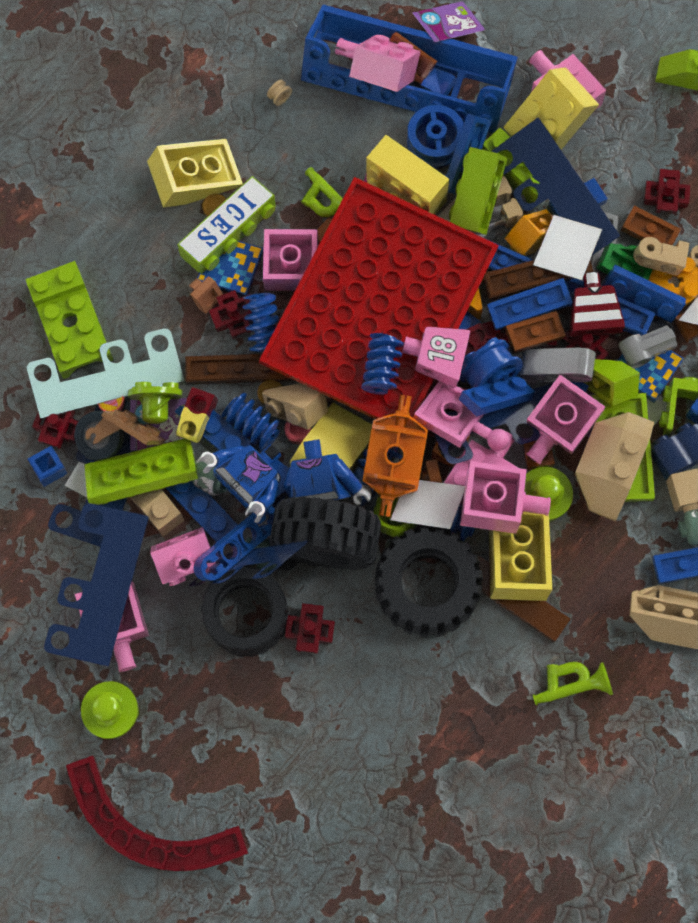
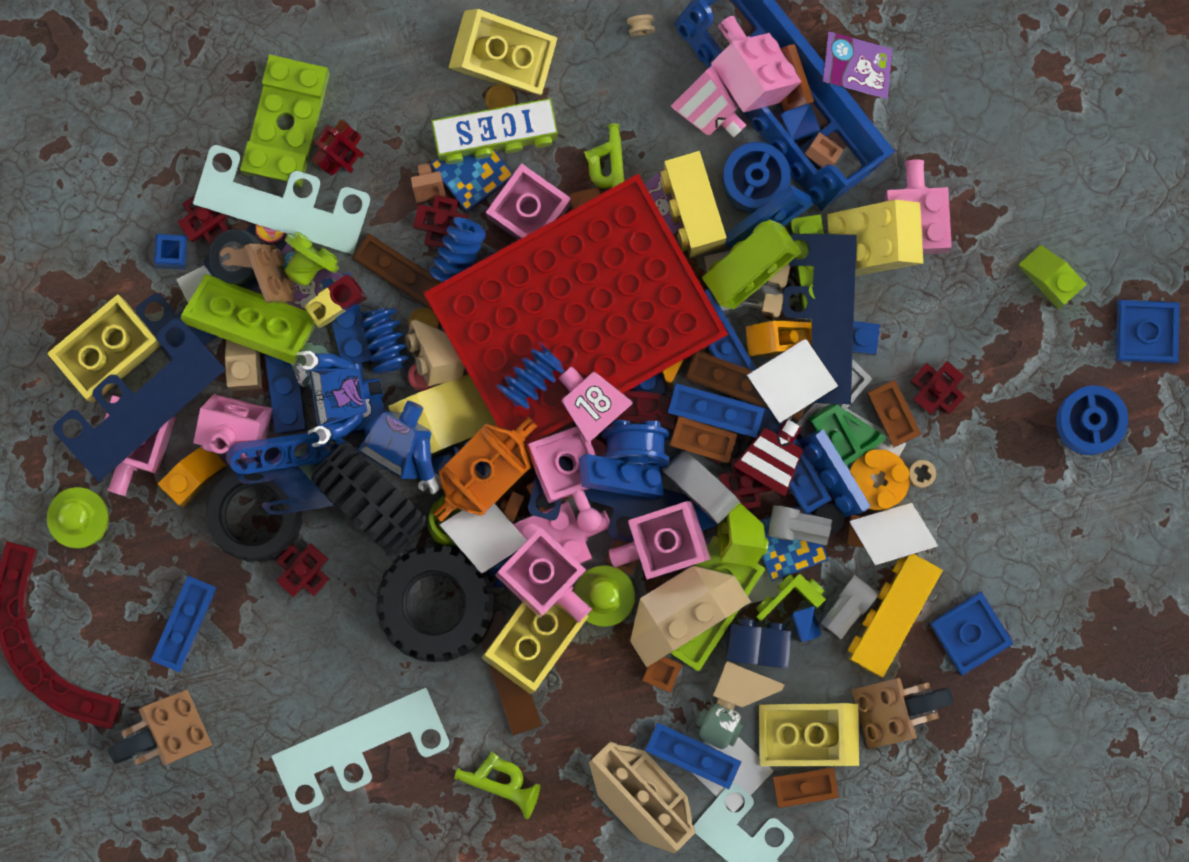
camera: 35 degrees right, 10 degrees up
tan leg [633,237,690,276] -> none
none -> light yellow brick [47,294,162,403]
none -> medium nougat plate [108,690,212,766]
none -> blue plate [151,576,217,672]
none -> light orange slope [158,446,227,508]
none -> light aqua piece [271,688,449,813]
none -> dark red piece [311,120,365,176]
none -> dark orange plate [642,657,682,693]
none -> bright pink torso [671,66,746,138]
none -> nougat tile [805,132,843,171]

